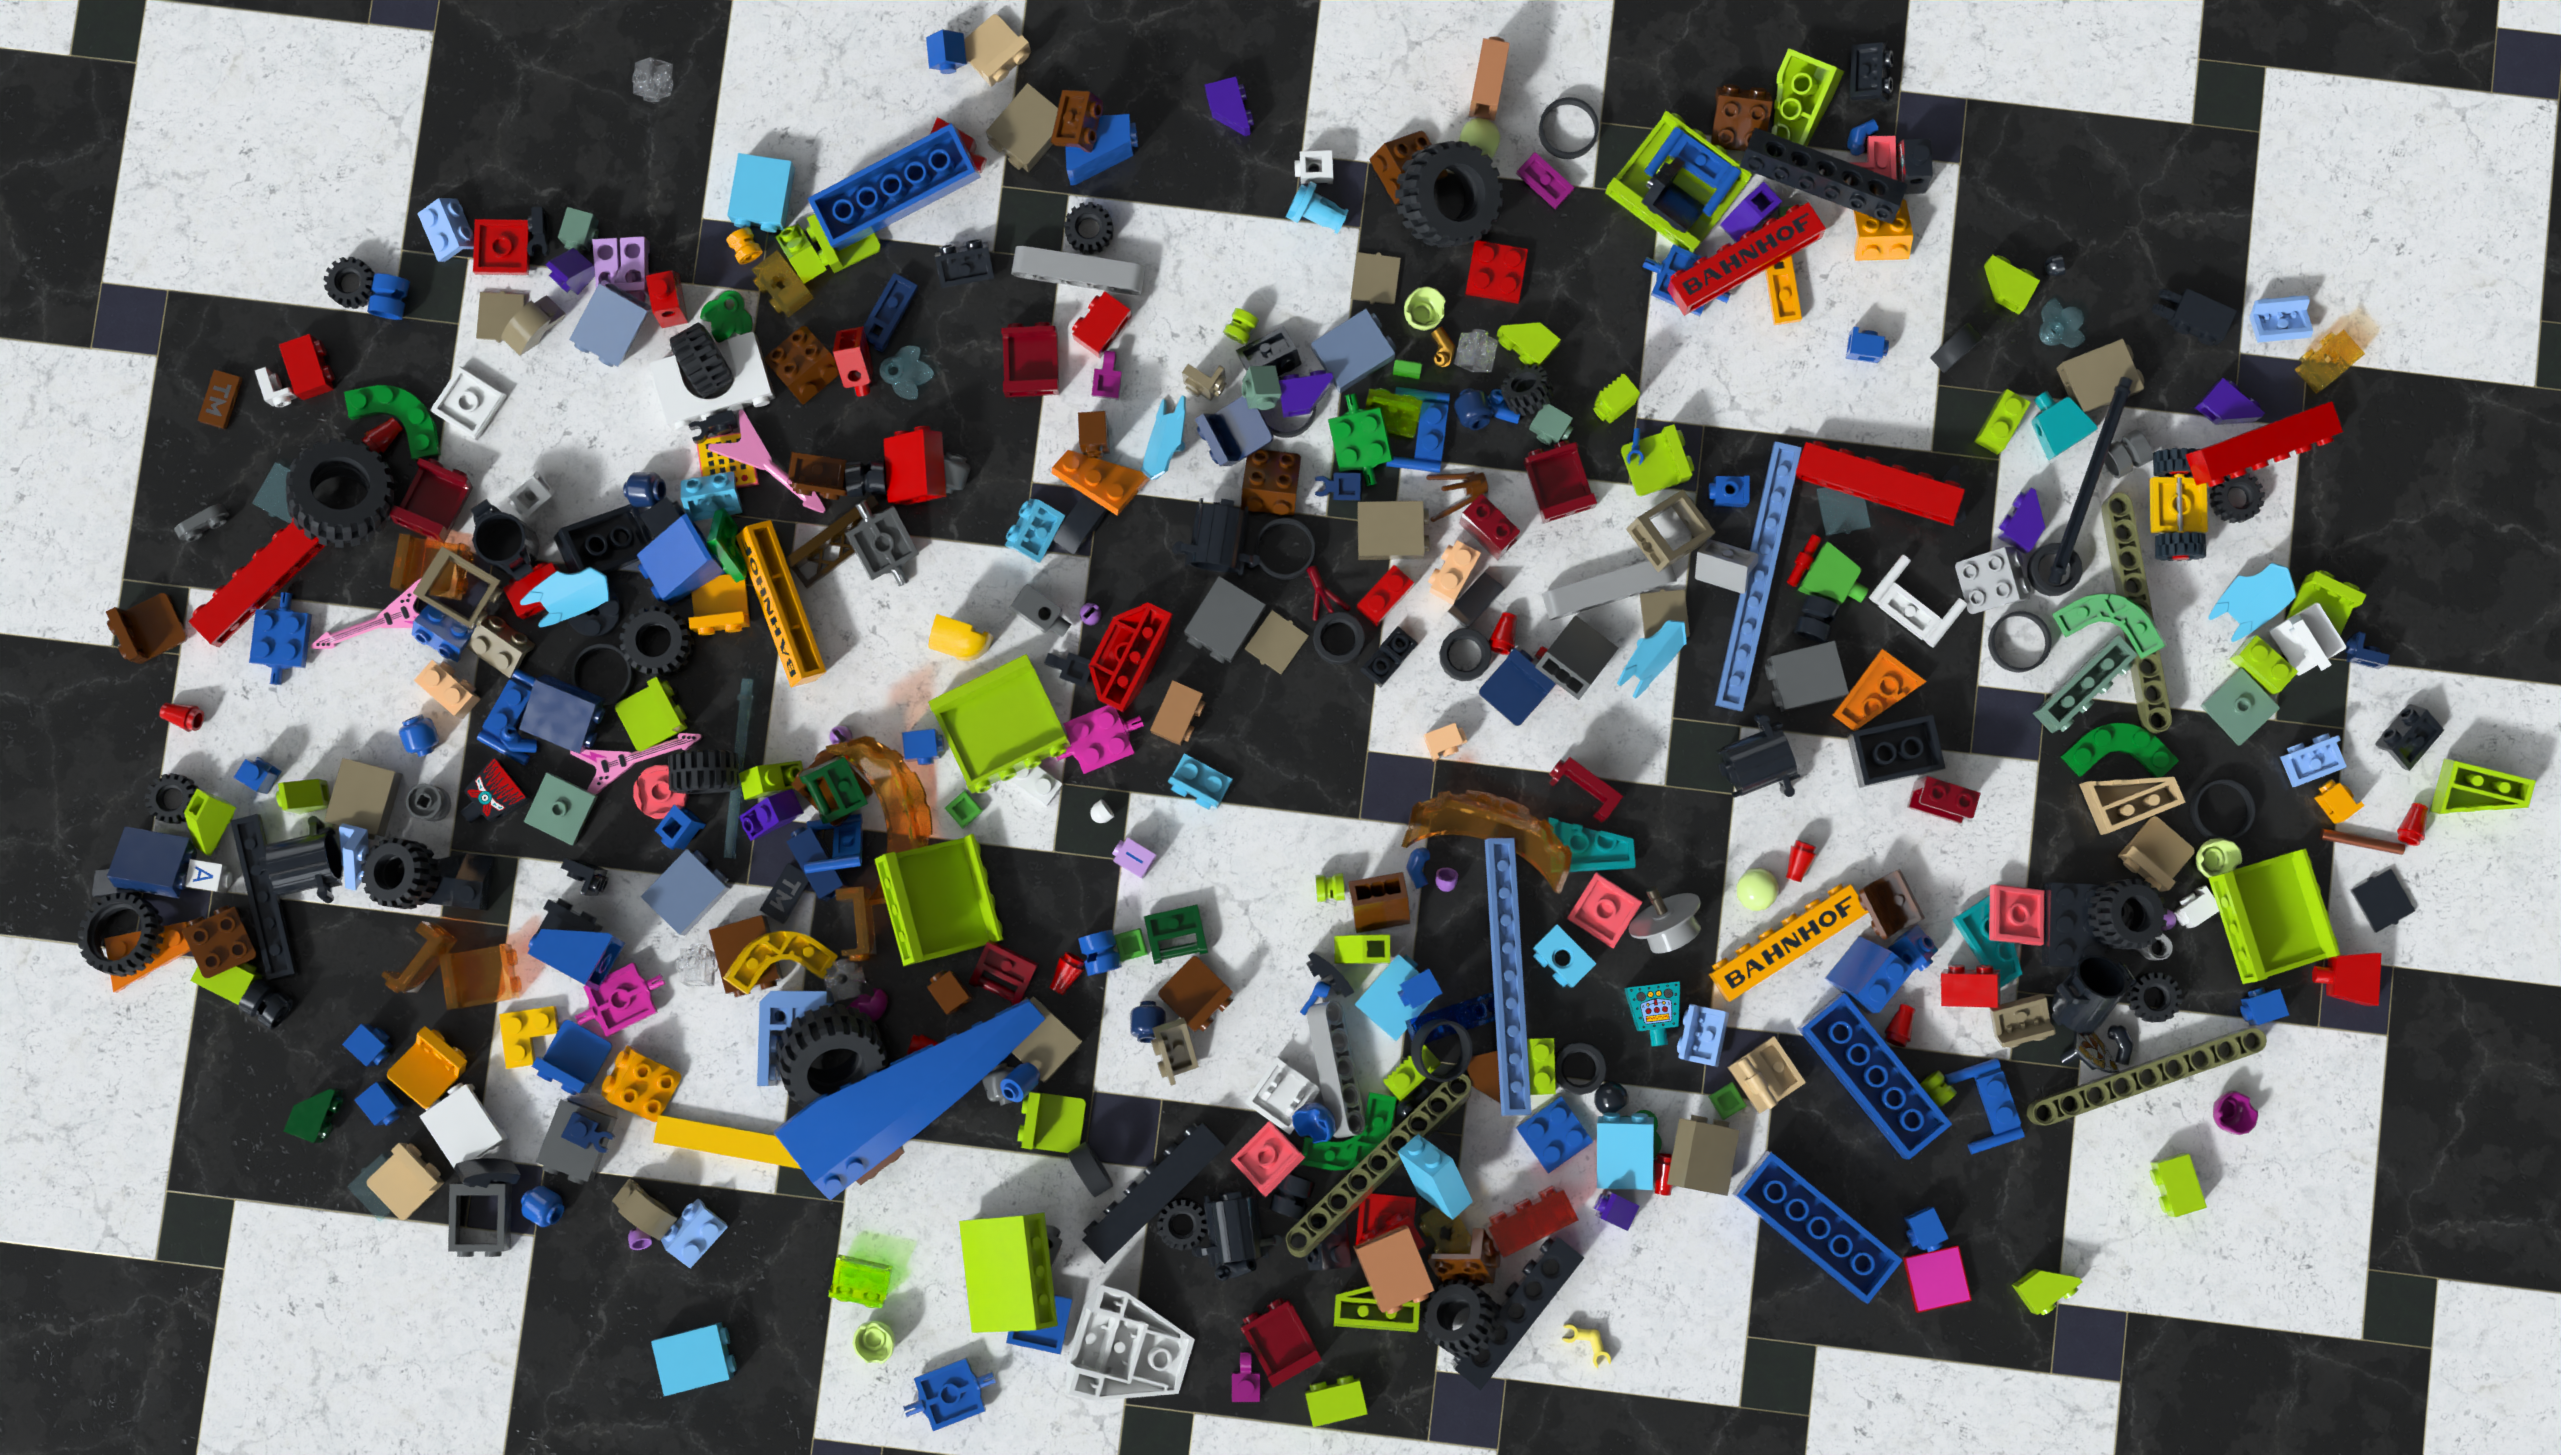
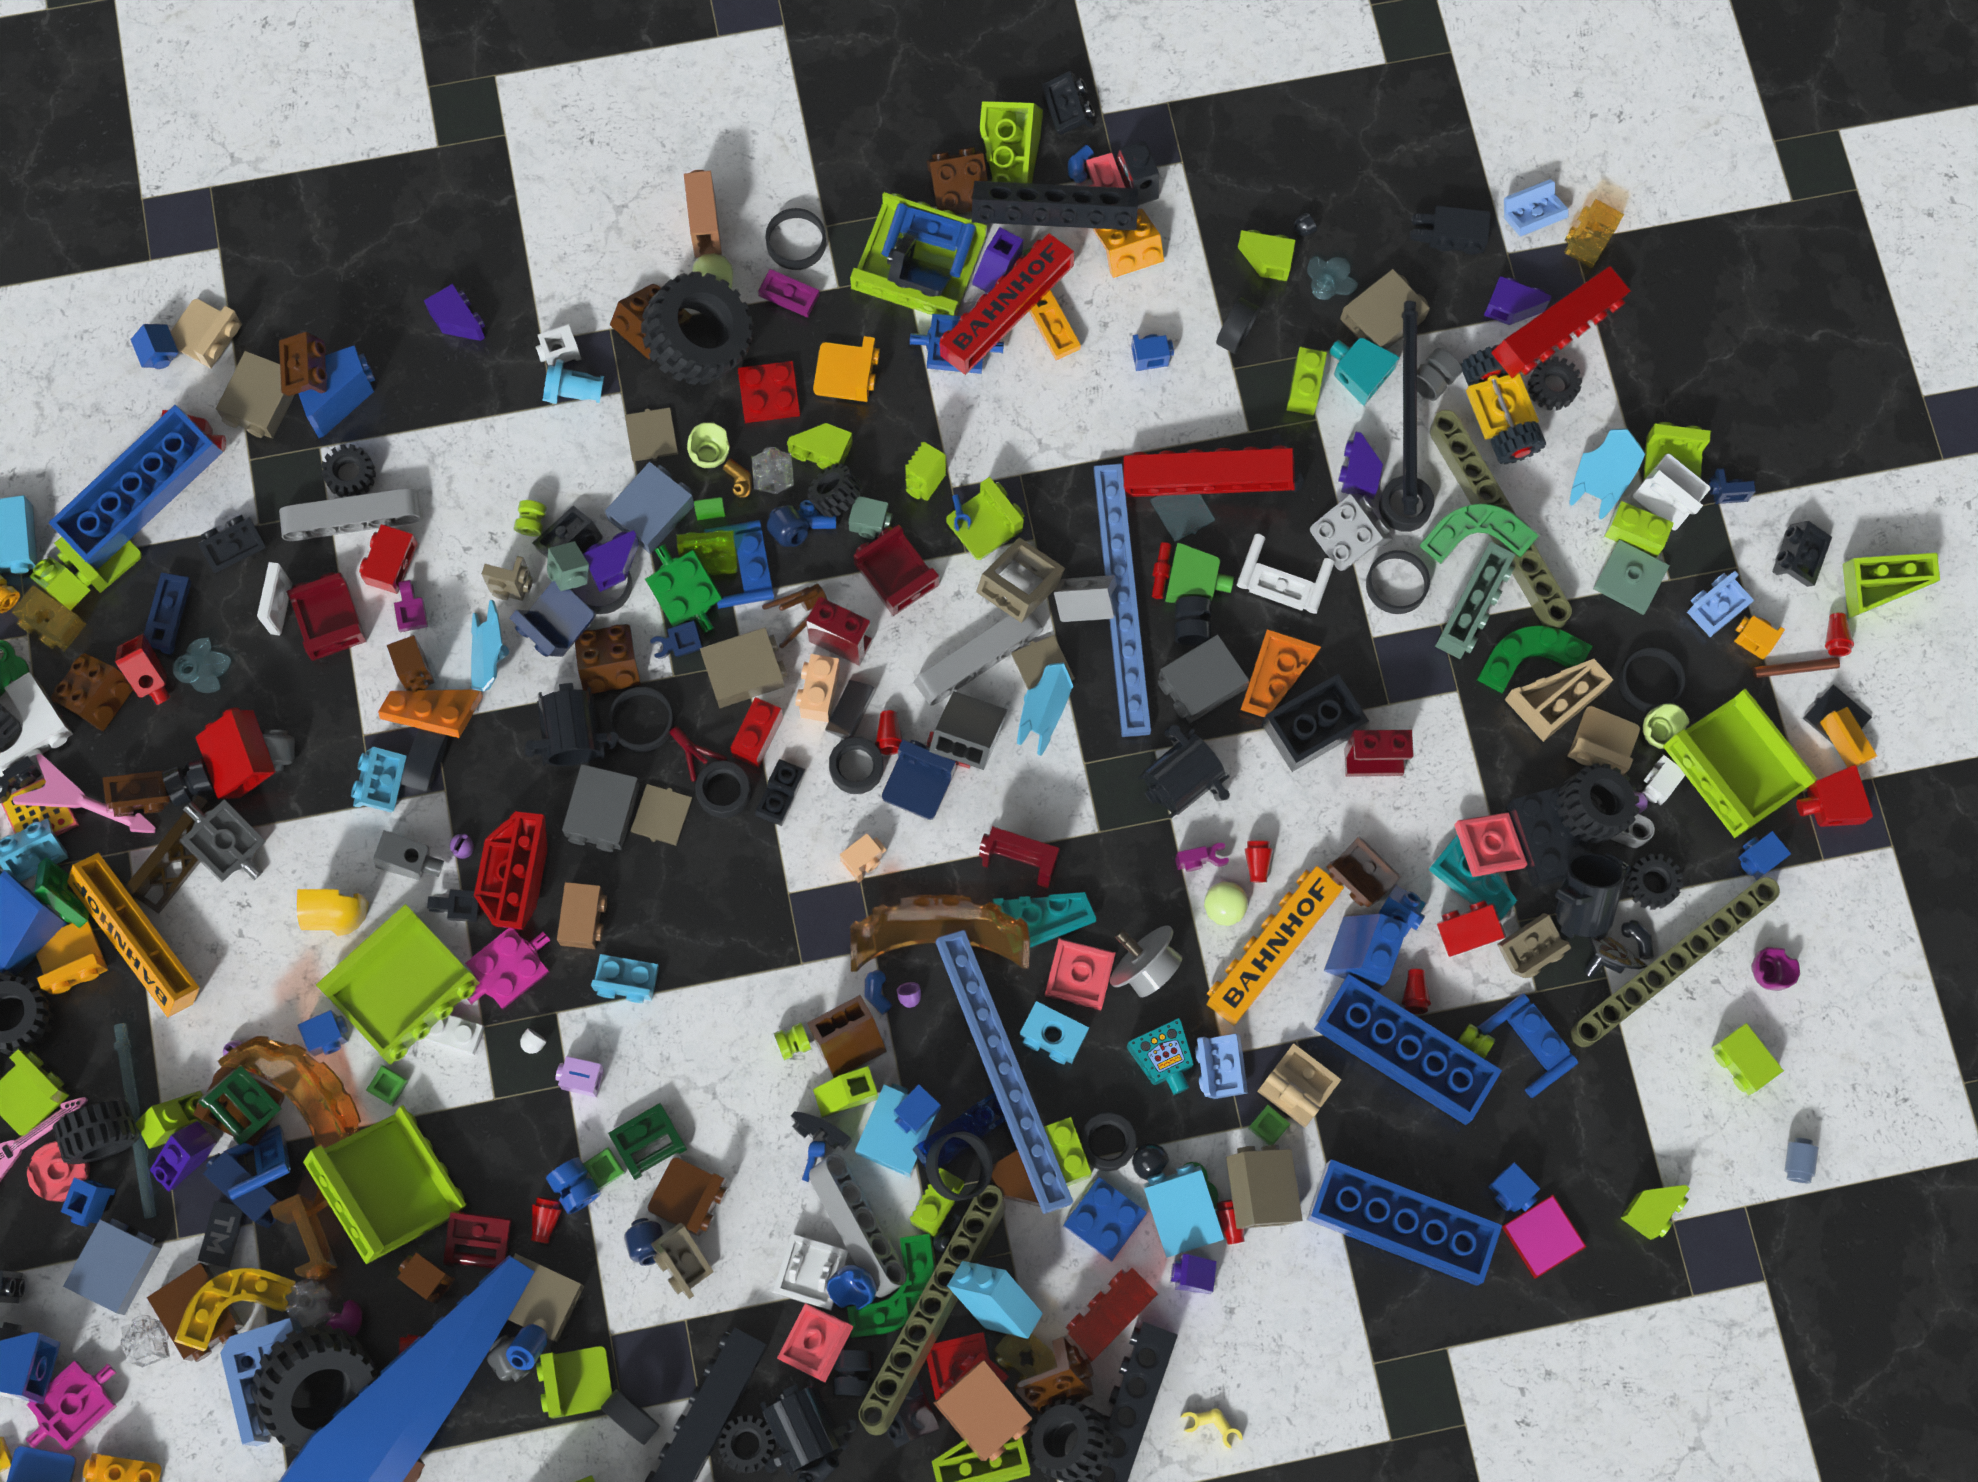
camera: 25 degrees left, 10 degrees down
blue brick [1709,476,1750,507] -> none
none -> white tile [257,562,292,635]
none -> light orange bracket [813,336,880,402]
none -> magenta plate [1175,843,1229,872]
none -> sand blue brick [1784,1138,1819,1184]
none -> light orange panel [1820,707,1877,768]

